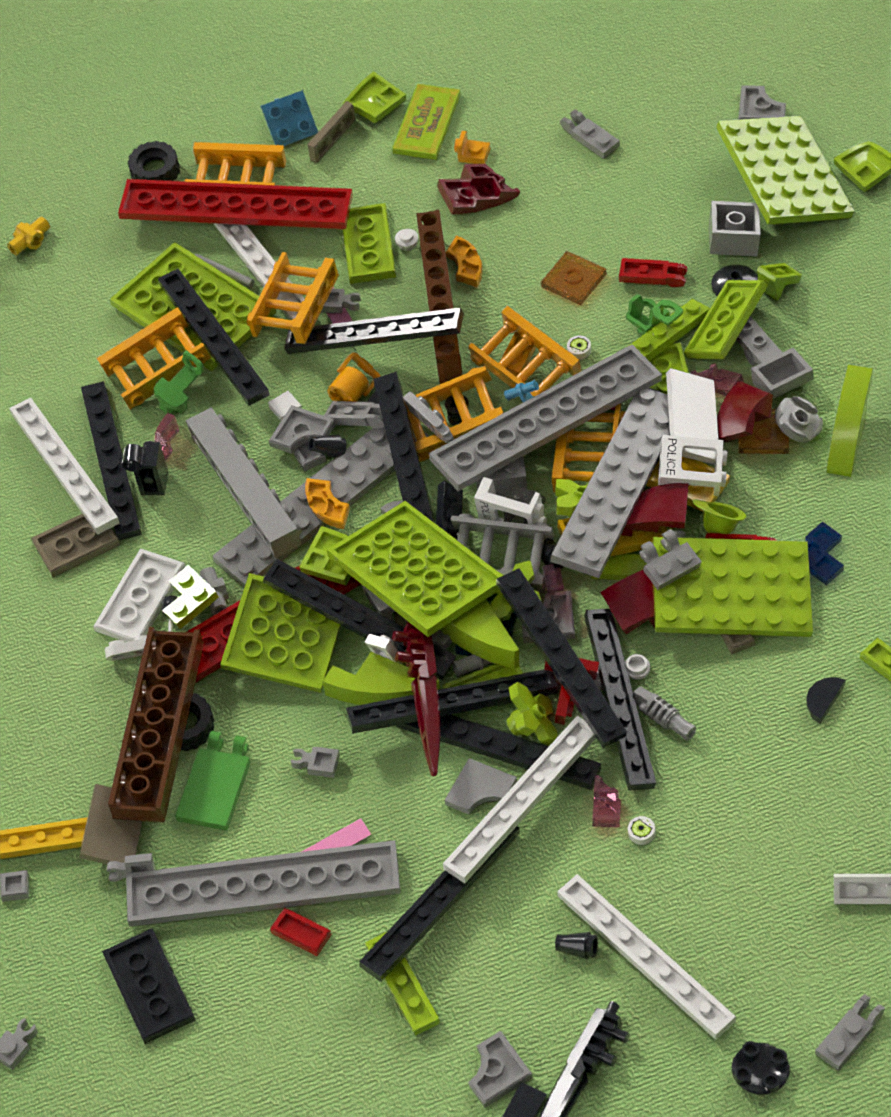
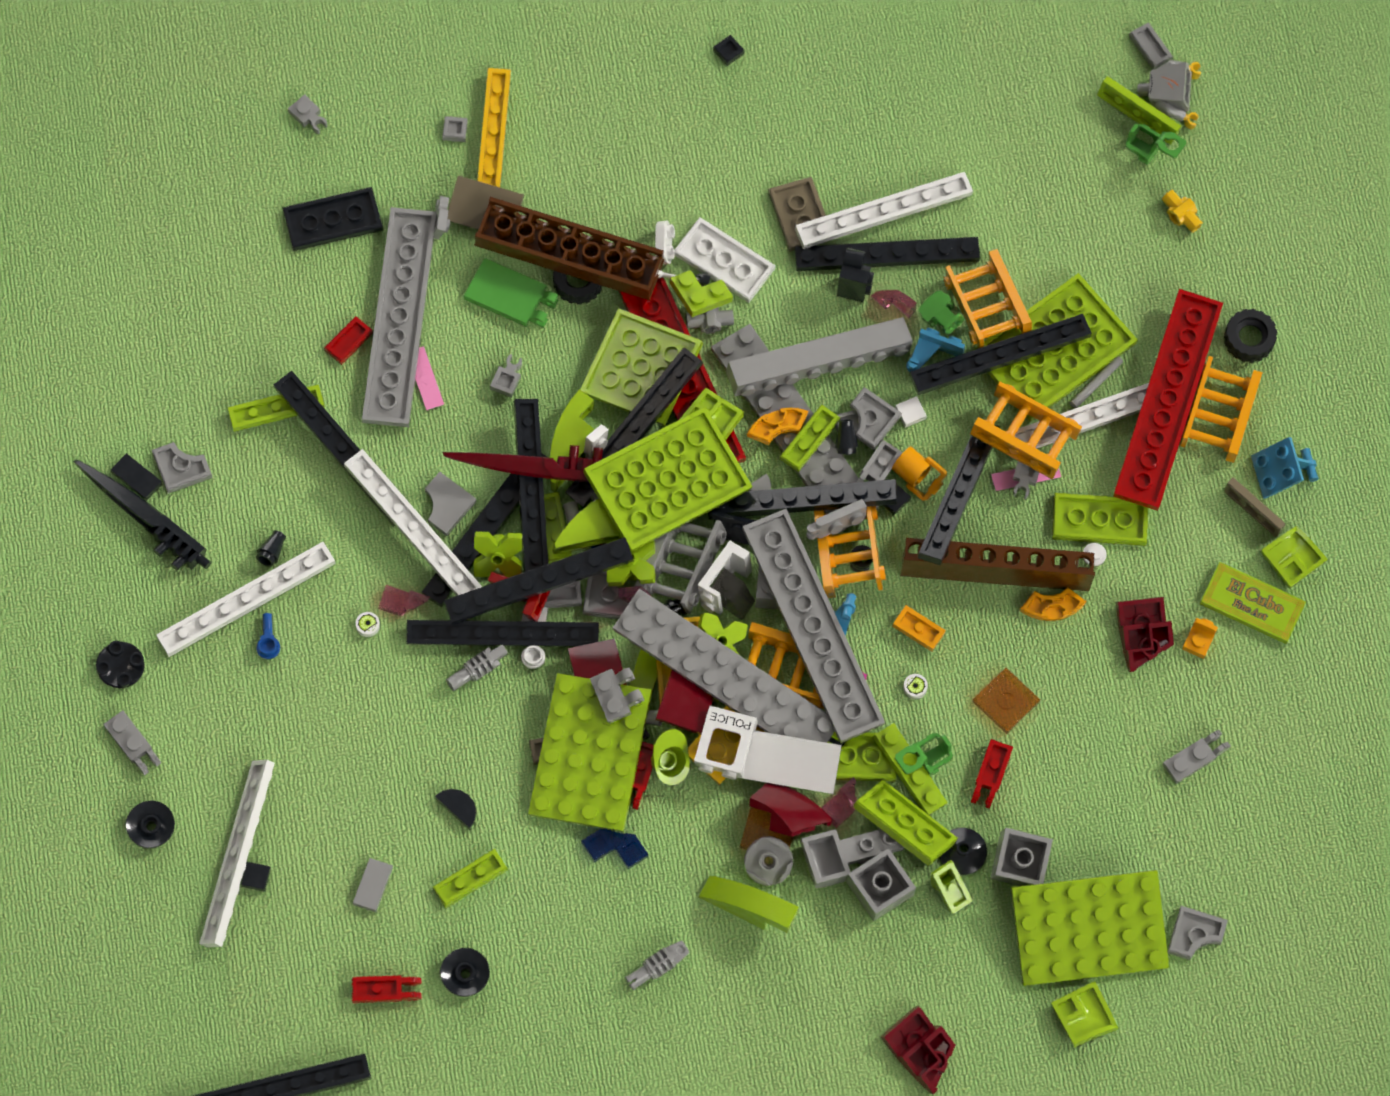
camera: 90 degrees right, 15 degrees up
light orange fence [468,305,582,397] -> none
none -> blue plate [256,613,281,660]
none -> lime tile [780,404,840,472]
none -> light grey brick [846,848,916,921]
none -> dark azure plate [906,328,965,373]

